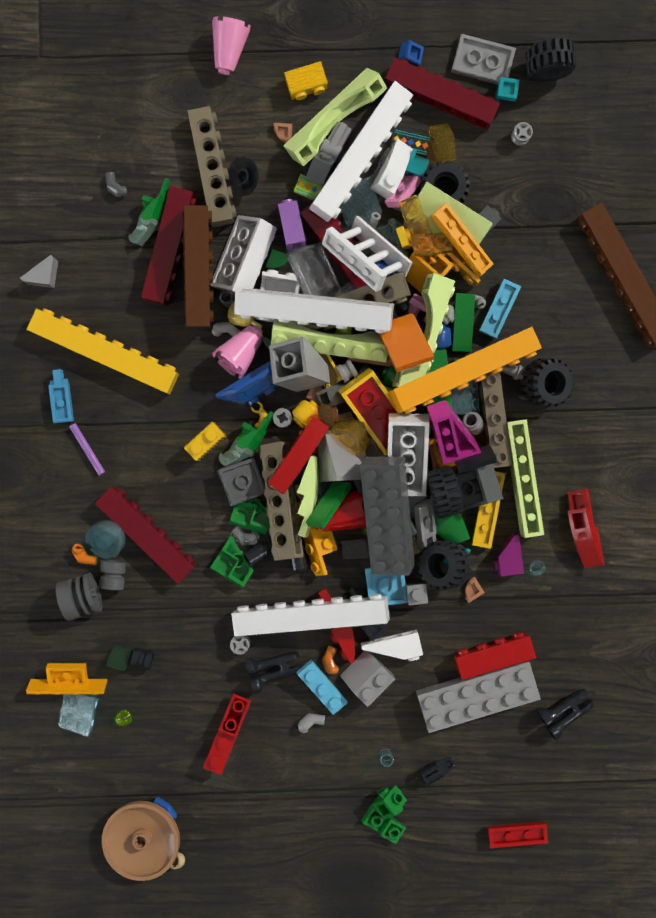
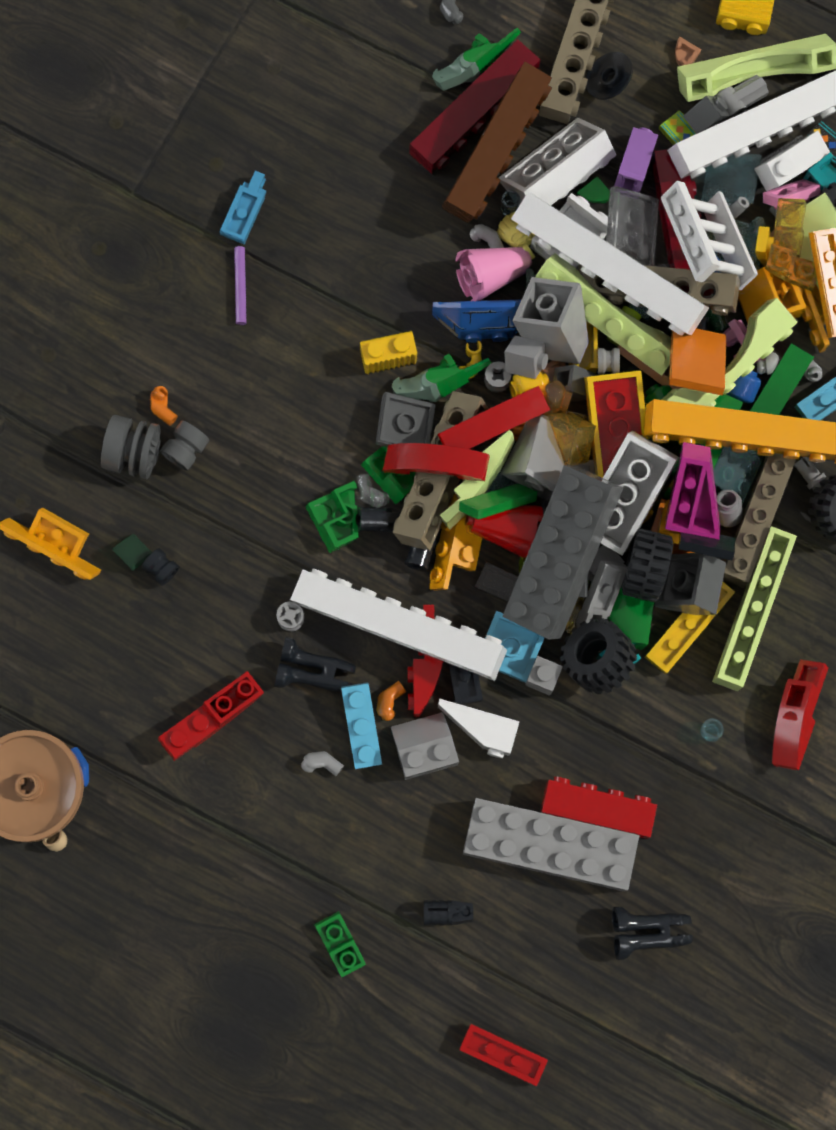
camera: 30 degrees right, 10 degrees down
light grey slope [20,255,58,288] -> none
yellow brick [26,308,179,395] -> none
clear light blue hinge [58,694,99,737] -> none
clear light blue cylinder [85,520,126,559] -> none
dark red brick [95,486,196,584] -> none
clear neon green hinge [114,710,132,727] -> none
green brick [372,785,407,819] -> none
clear light blue hinge [379,749,394,767] -> none
nougat tile [465,576,485,603] -> none
magenta slope [493,534,524,576] -> none
none -> red slope [383,443,490,482]
none -> light grey brick [504,336,548,379]

